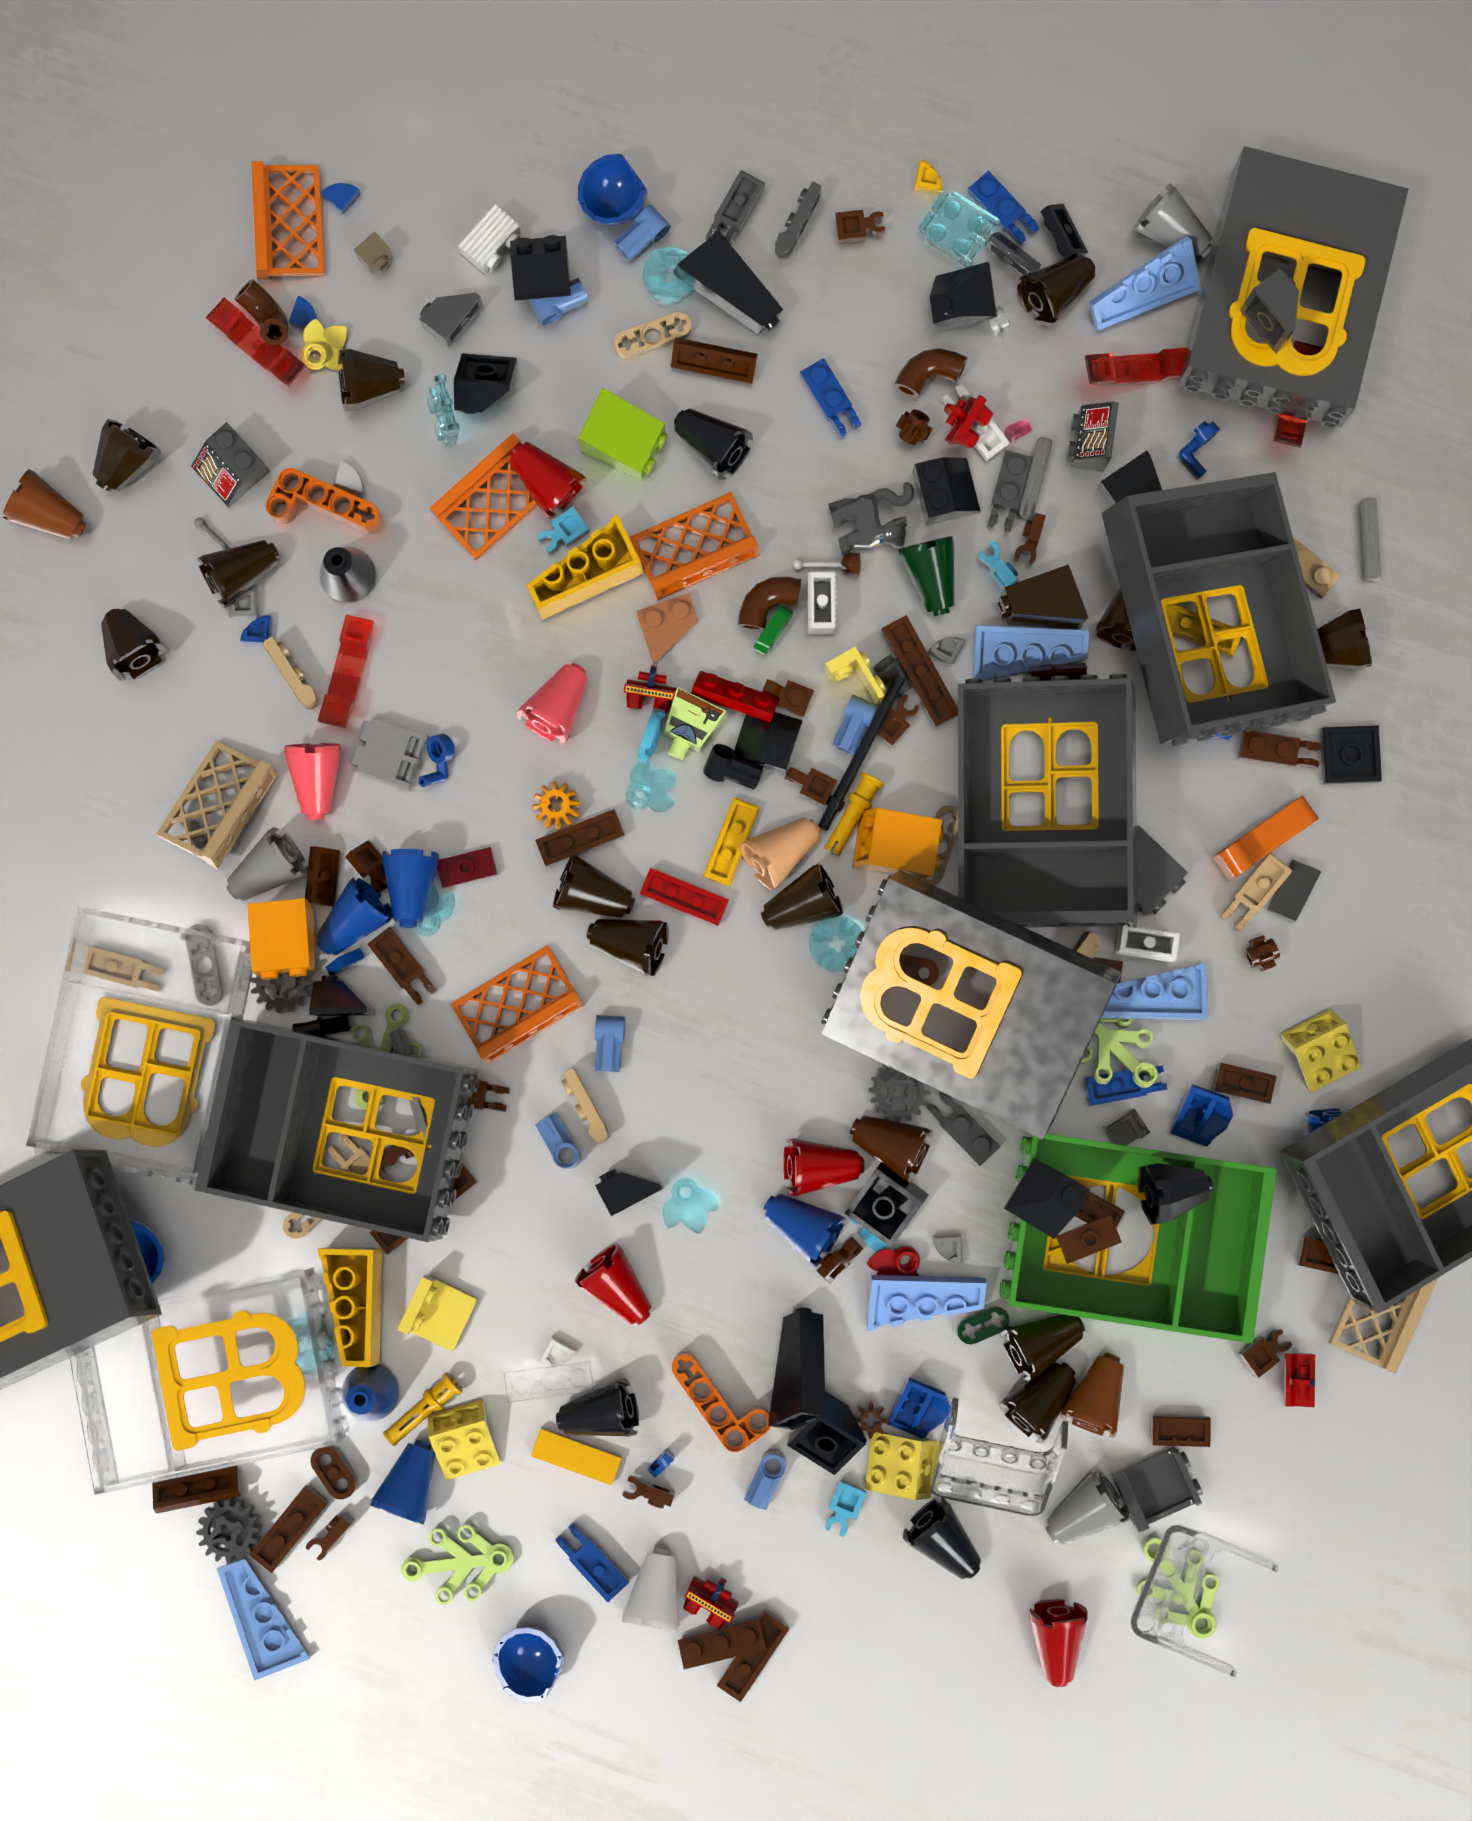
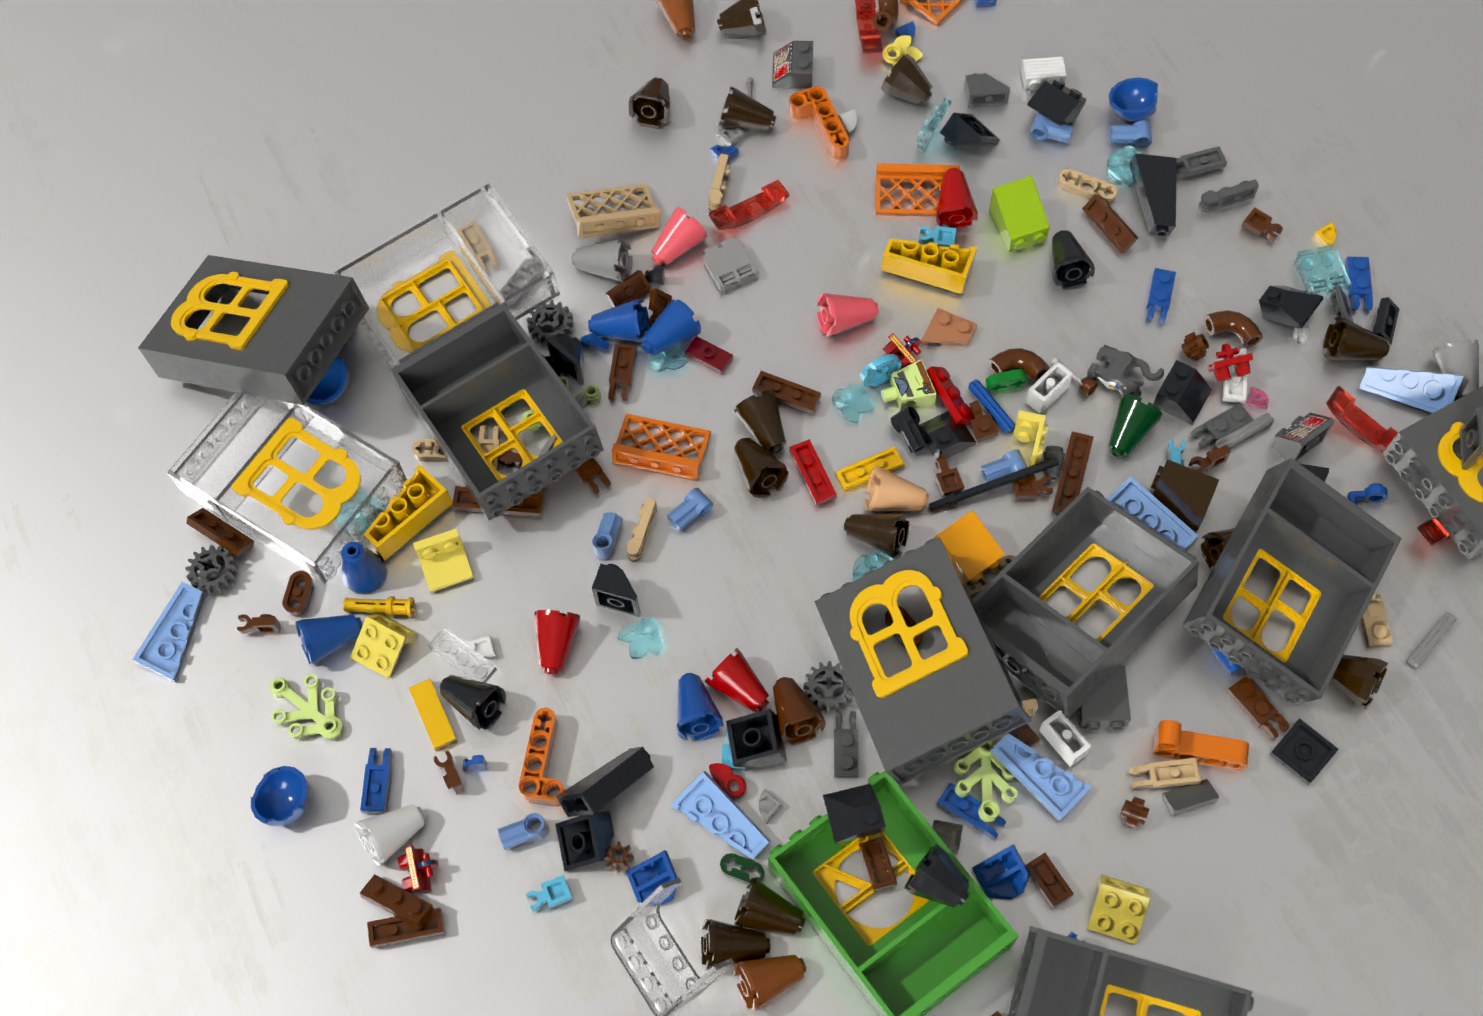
camera: 45 degrees right, 20 degrees down
light orange slope [247,898,315,980] -> none
reddish brown plate [250,1485,328,1574] -> none
black cone [320,547,376,603] -> none
dark tan plate [354,231,393,275] -> none
blue plate [418,733,455,787] -> none
light orange gear [532,781,581,830] -> none
orange fence [629,492,760,600] -> none
reddish brown plate [816,1237,864,1284] -> none
yellow pin [824,772,884,856] -> none
light yellow bracket [865,1432,938,1500] -> none
black cone [903,1498,981,1579] -> none
light grey tile [927,637,966,666] -> none
reddish brown plate [1056,1215,1122,1264] -> none
yellow tile [1166,604,1241,658] -> none
none -> black tile [644,267,665,285]
none -> blue axle [968,379,1015,433]

